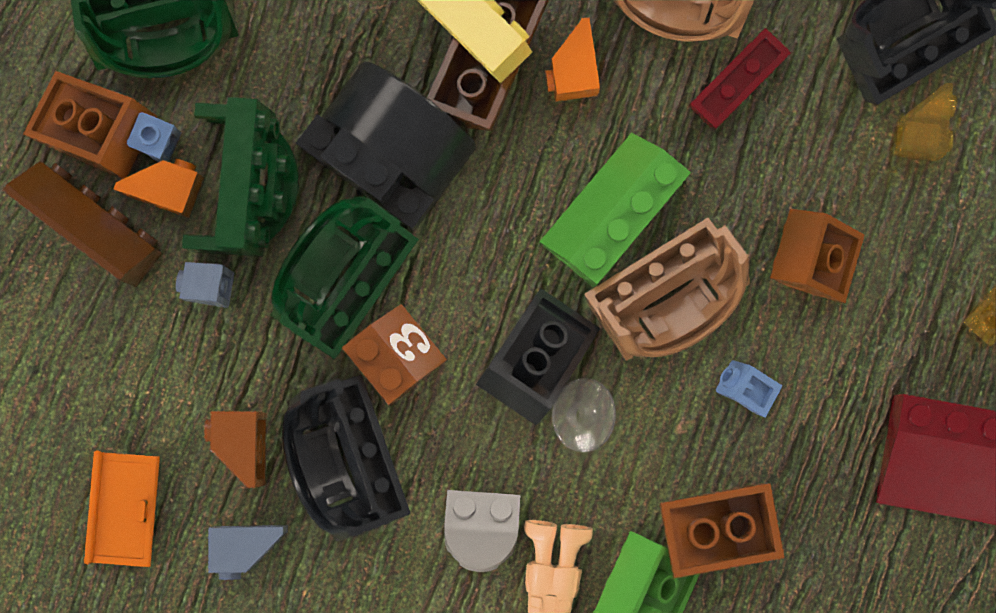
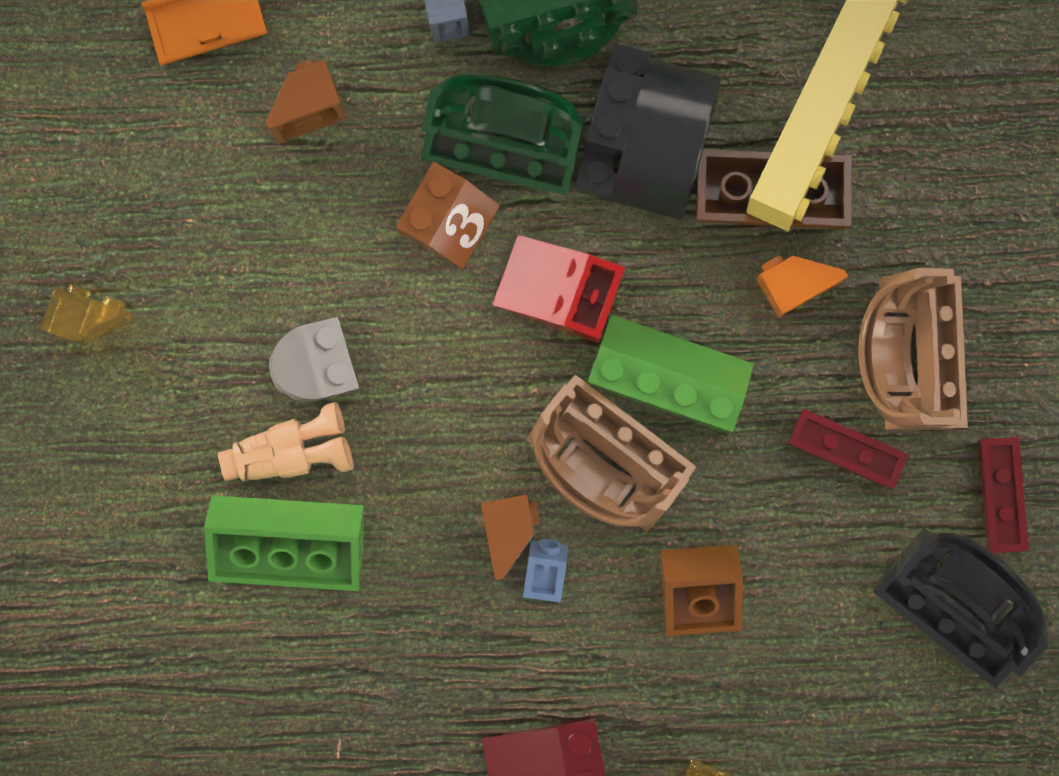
camera: 75 degrees right, 0 degrees up
sand blue slope [208,525,288,580] -> none
black piece [282,374,411,541] -> none
black slope [476,288,601,425] -> none
clear dish [552,378,616,452] -> none
dark orange slope [660,483,784,578] -> none
clear yellow slope [894,83,957,161] -> none
none -> dark orange slope [481,495,540,580]
none -> slope [492,235,625,343]

